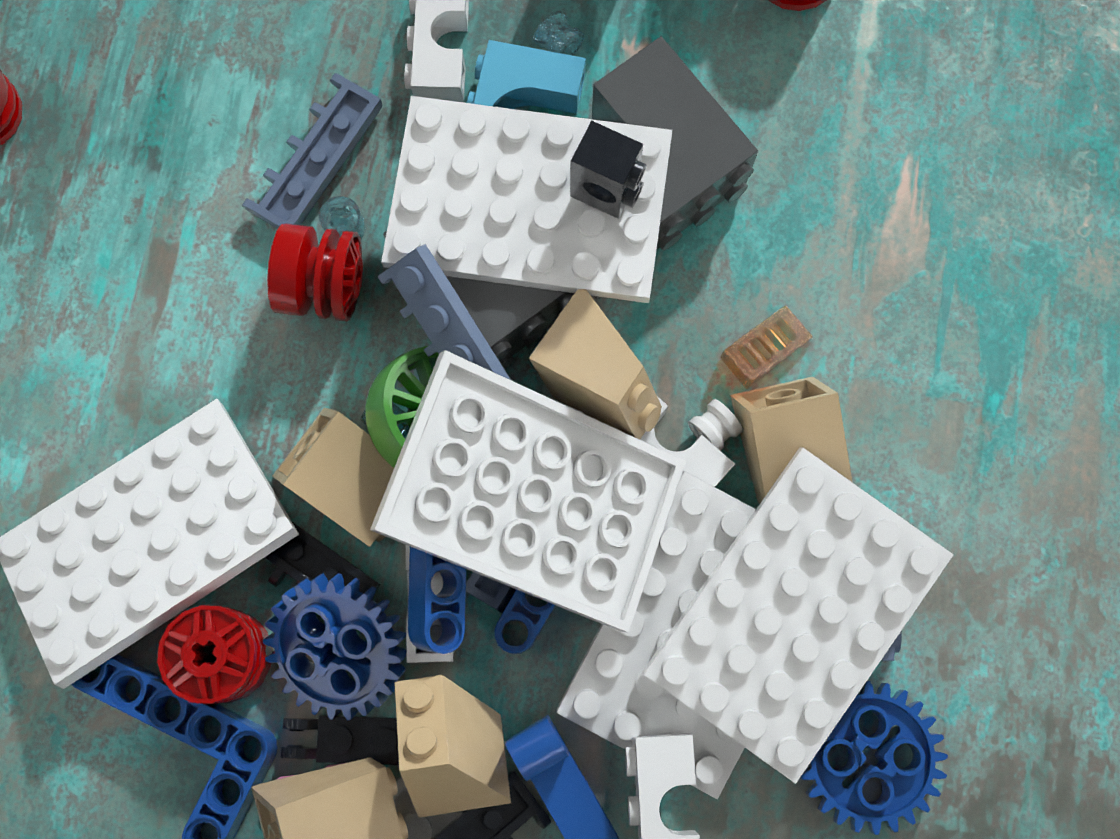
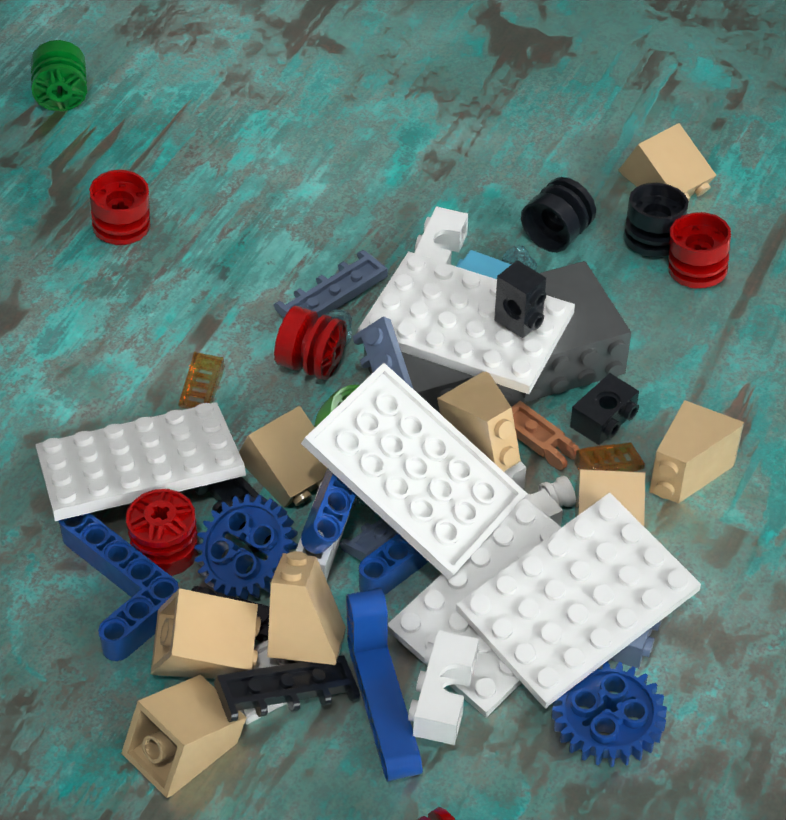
camera: 15 degrees right, 30 degrees down
none -> clear orange slope [178,352,225,409]
none -> nougat hinge [511,401,581,471]
none -> black brick [570,373,639,445]
none -> tan slope [649,400,744,503]

